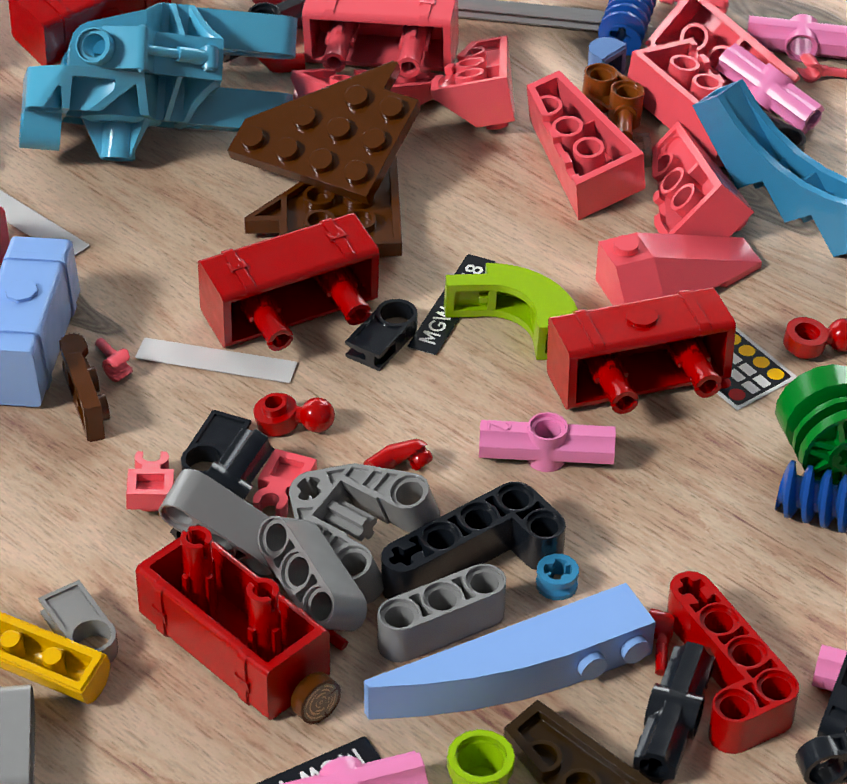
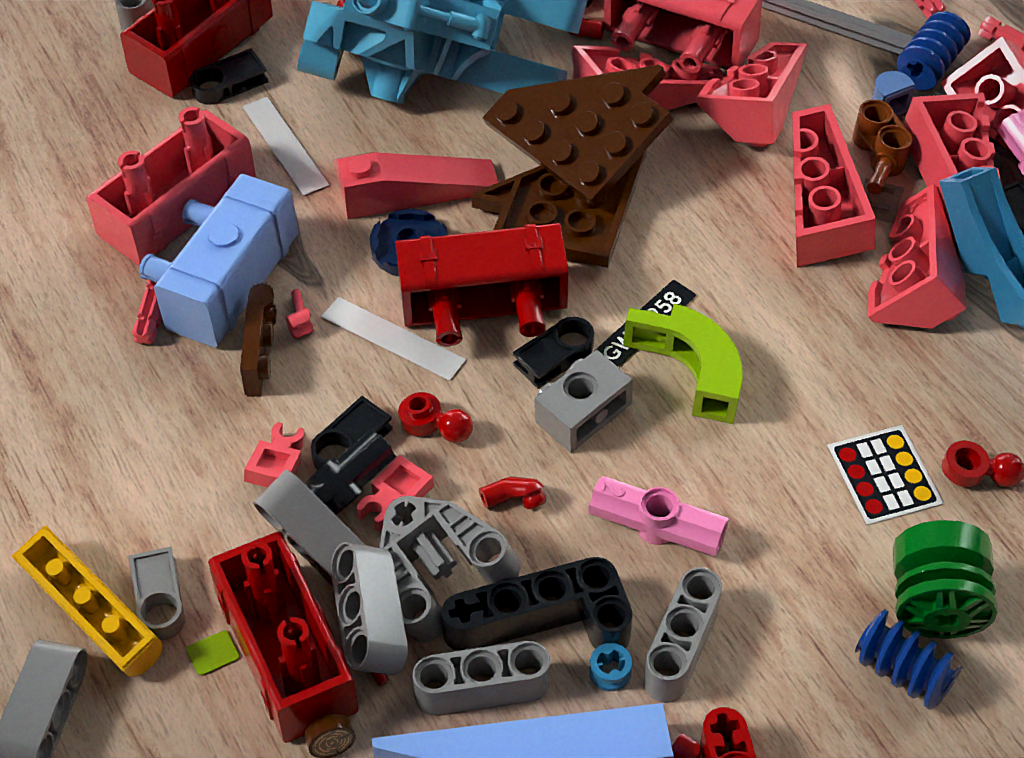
camera: 20 degrees right, 10 degrees up
red piece [547,287,736,414] -> none
coral wedge [596,232,762,306] -> none
none -> lime sticker [186,630,239,675]
none -> coral wedge [334,152,499,219]
none -> dark blue tile [369,209,448,276]
none -> light grey brick [534,349,633,453]
none -> light grey beam [644,567,722,703]

